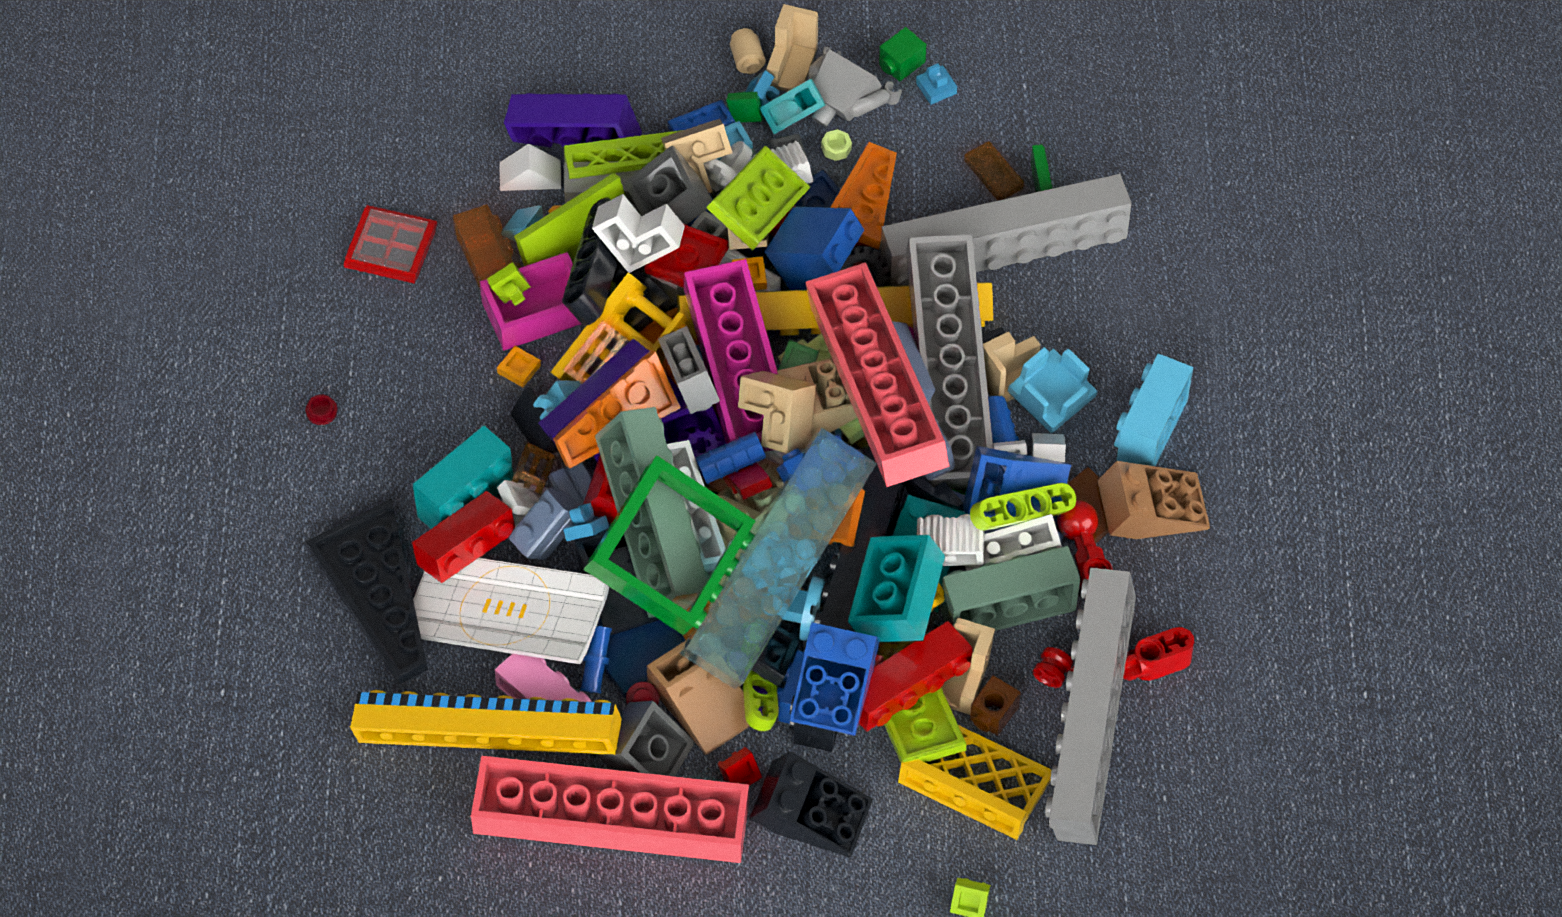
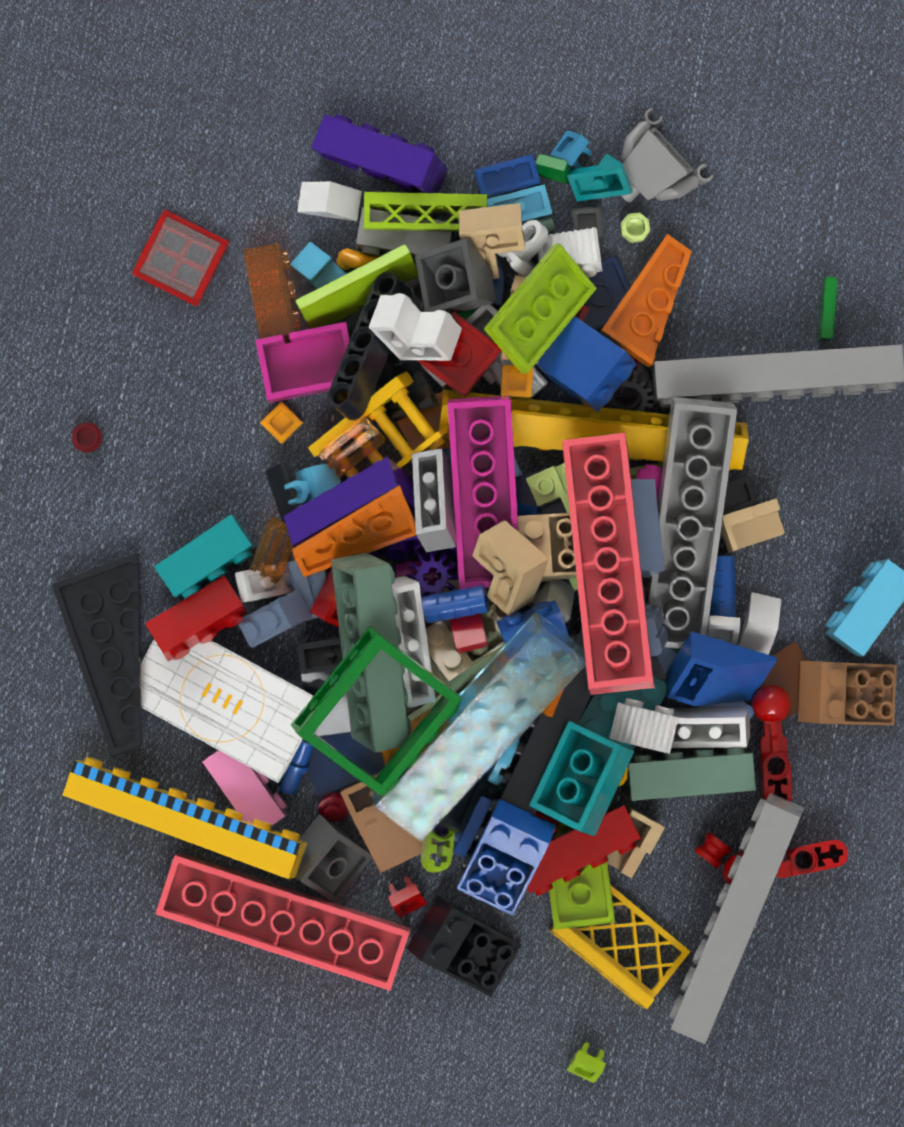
camera: 15 degrees right, 30 degrees up
lime tile [487,262,530,306] -> none
dark azure tile [563,503,609,541] -> none
tan brick [730,28,766,74] -> none
tan panel [766,4,818,92] -> none
green tile [778,340,820,370] -> none
green brick [879,27,927,82] -> none
dark azure tile [916,64,957,105] -> none
clear orange tile [964,141,1024,201] -> none
lime beam [970,483,1076,531] -> none
reddish brown brick [970,675,1021,736] -> none
medium azure panel [1008,347,1098,434] -> none

